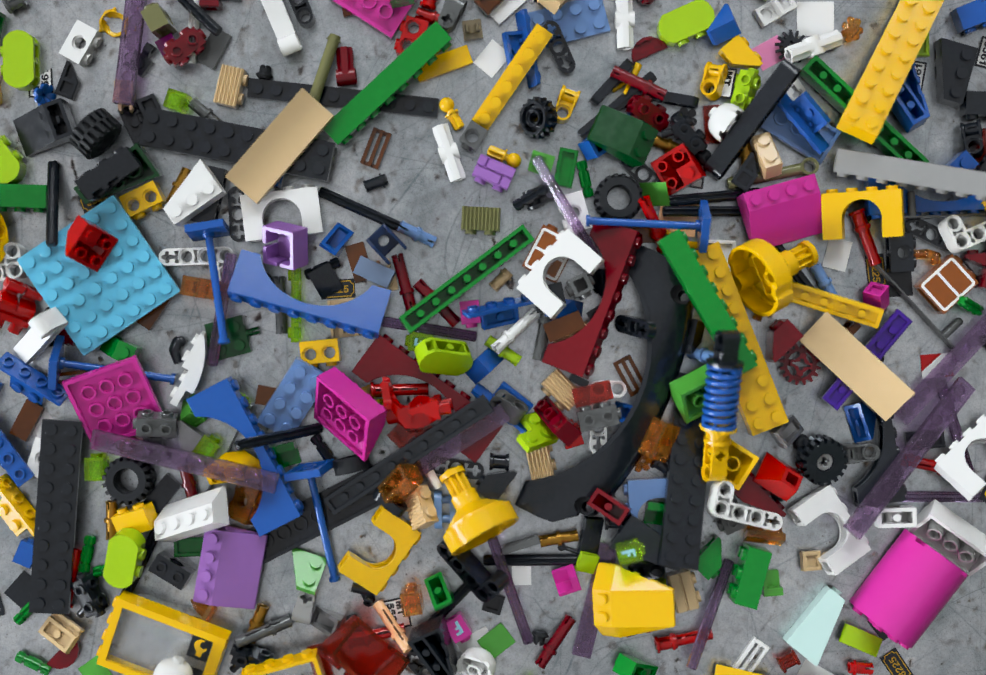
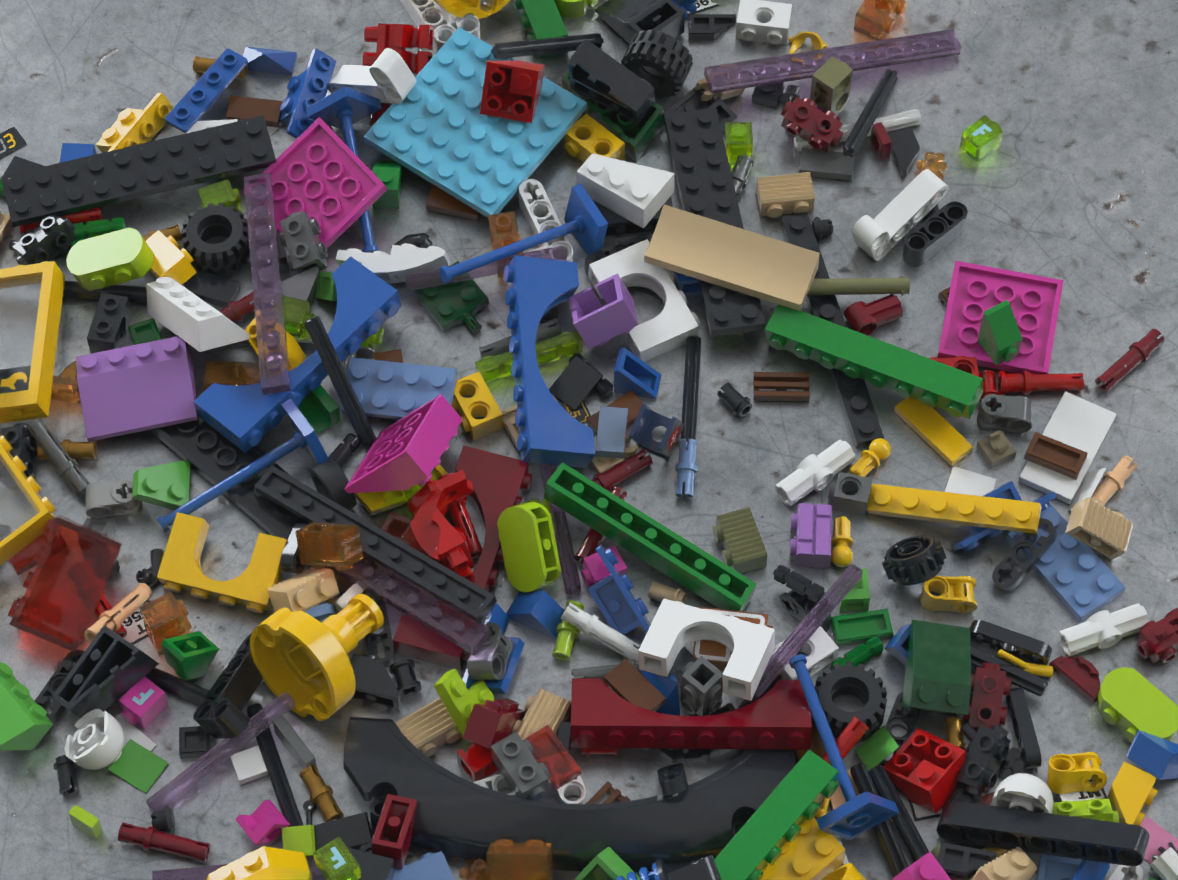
camera: 70 degrees right, 30 degrees down
dark red pin [610,65,667,101] -> none

